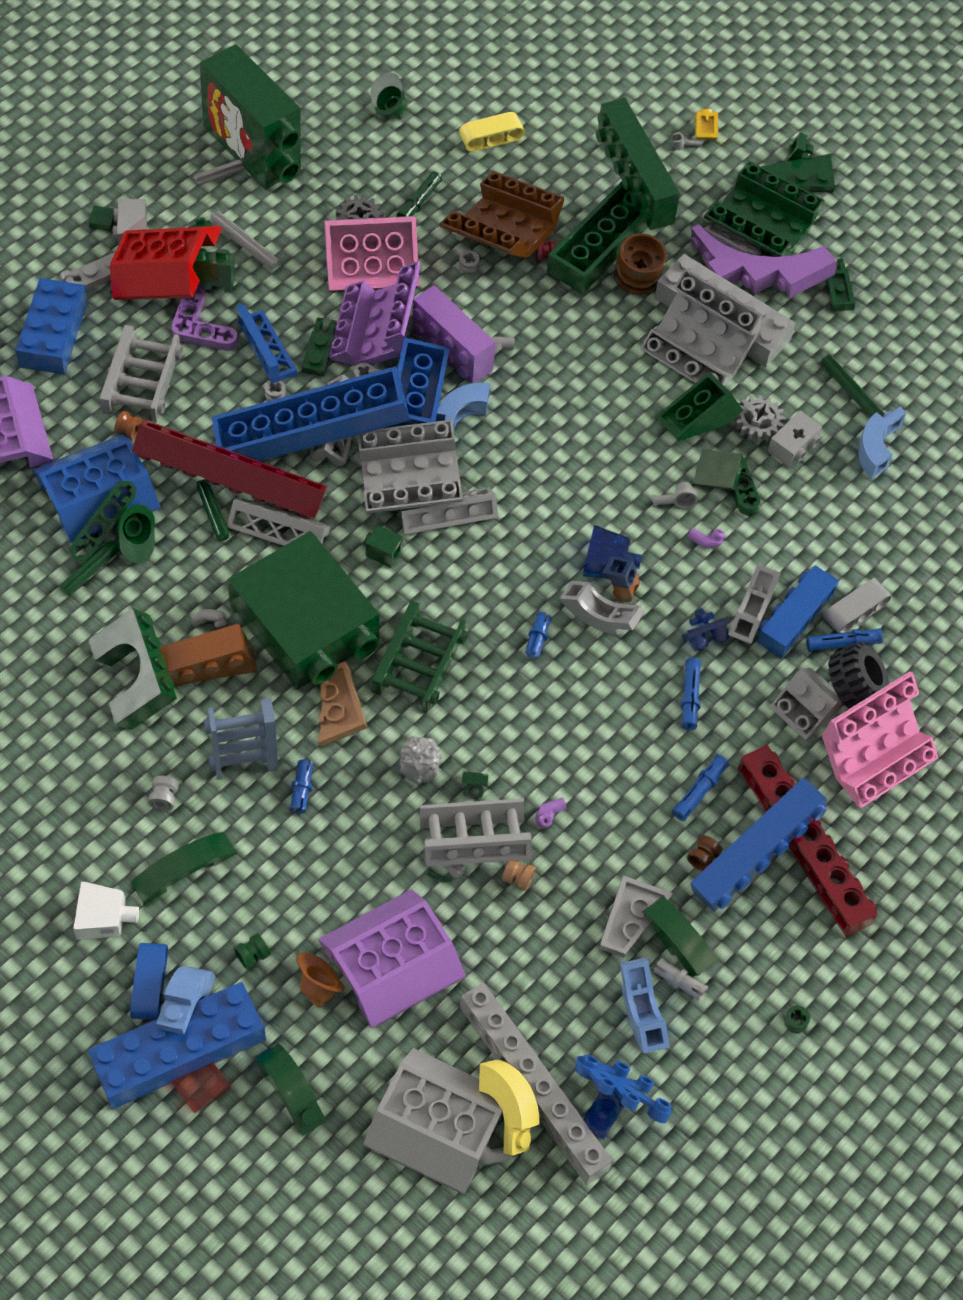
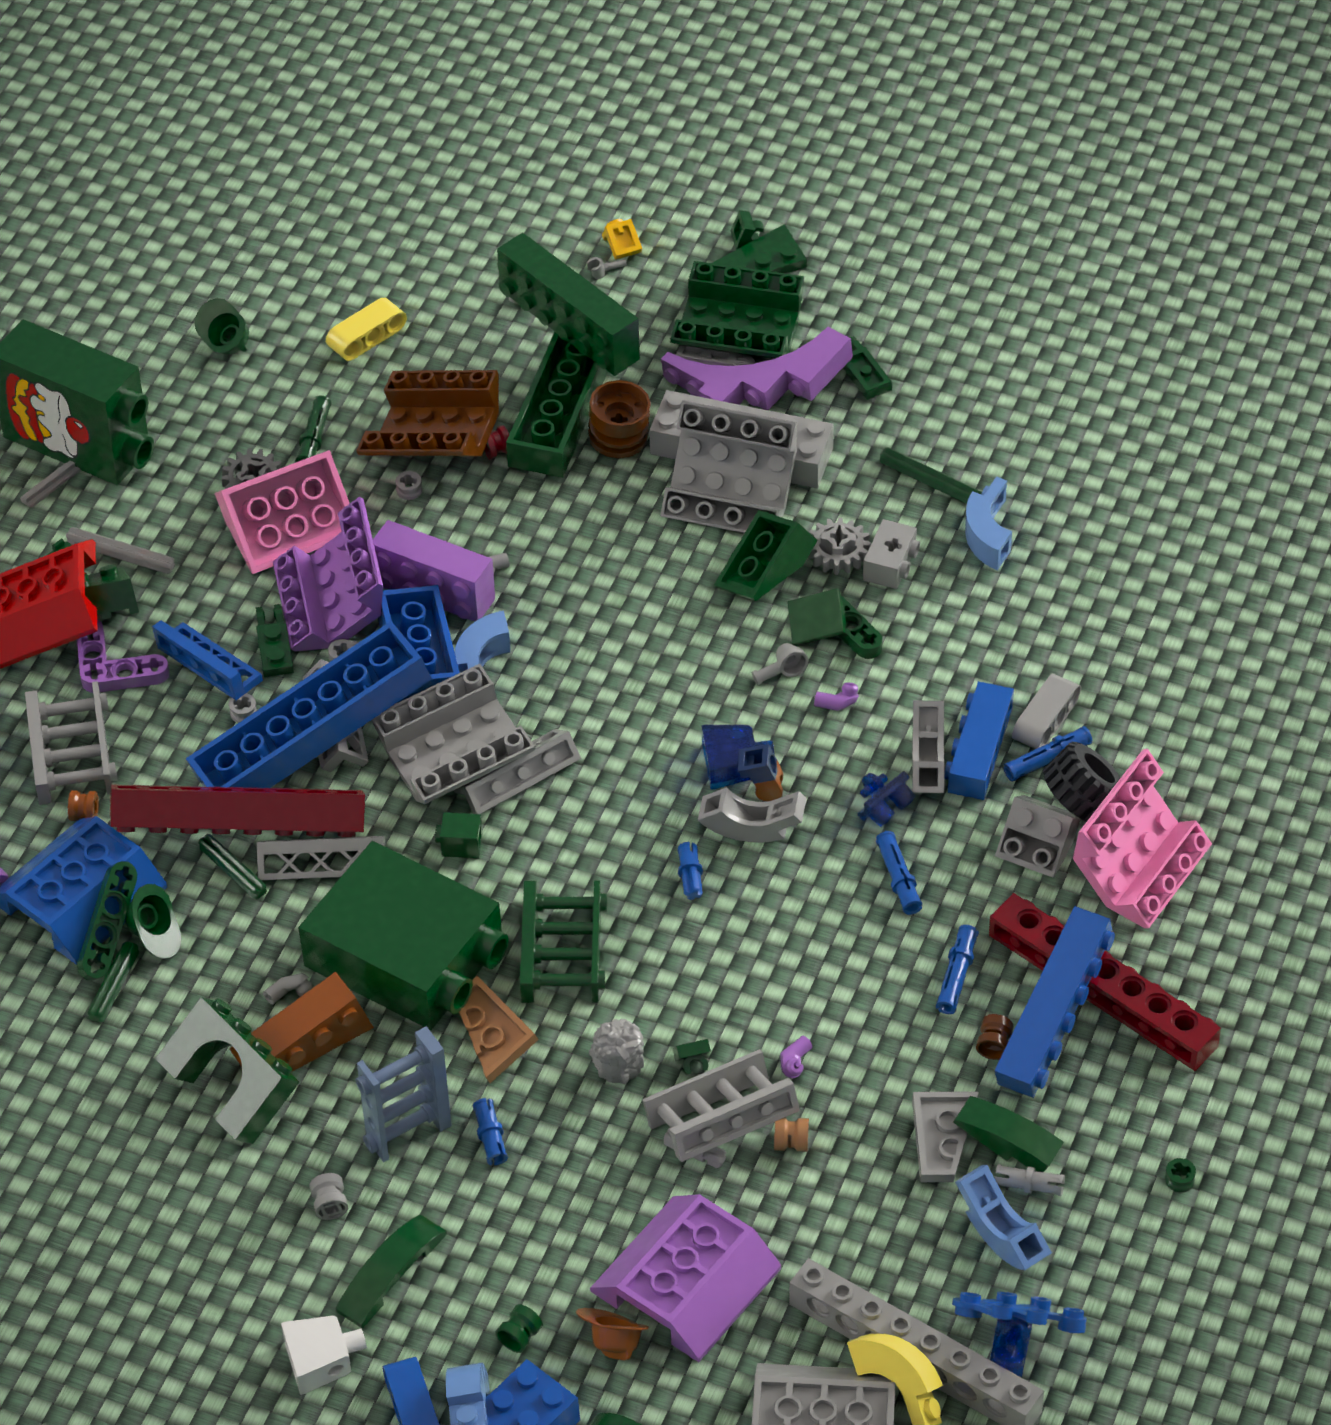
camera: 15 degrees left, 10 degrees down
clear green leg [427,868,452,883] -> none

